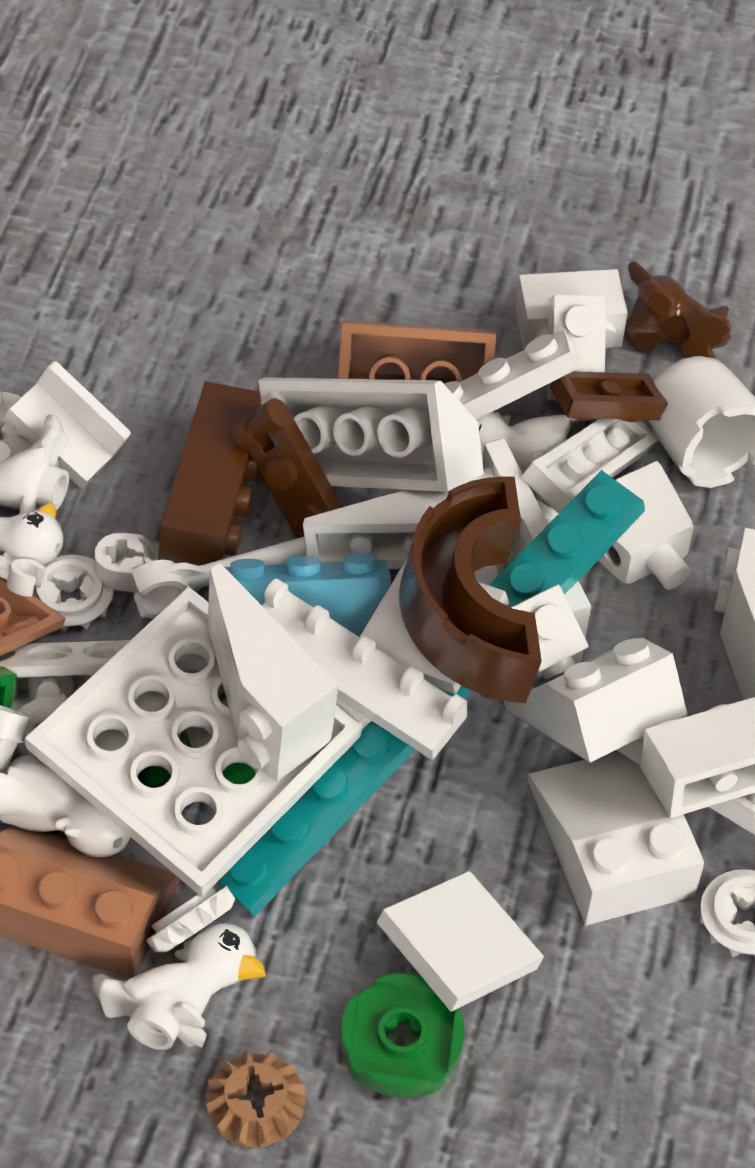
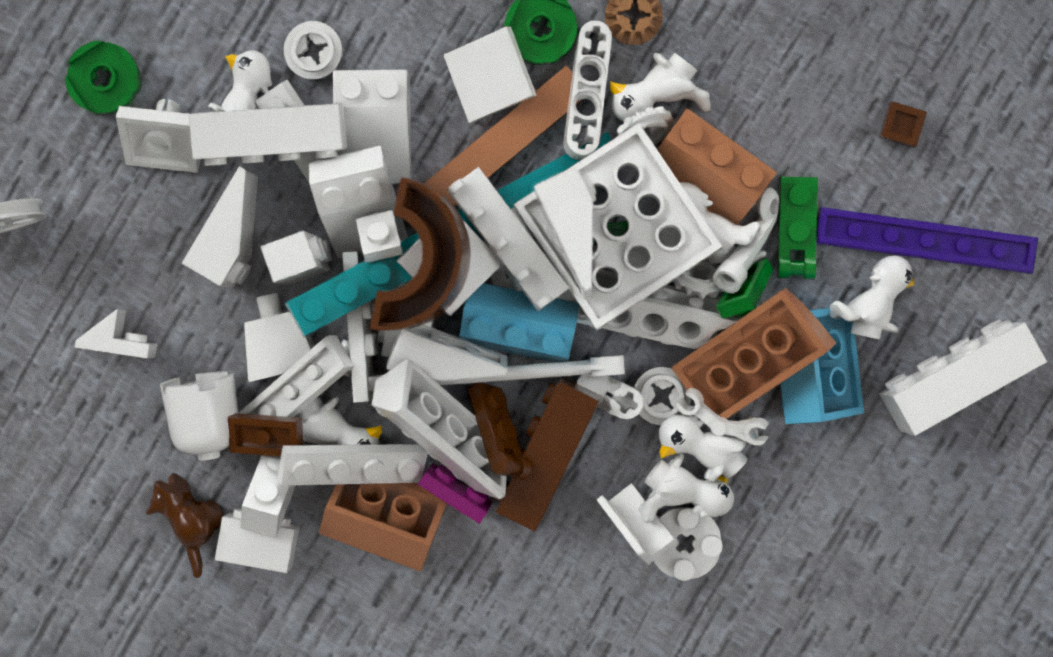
camera: 160 degrees left, 35 degrees up
none -> white brick [260,231,333,285]
none -> nougat tile [424,65,584,207]
none -> white beam [564,21,612,160]

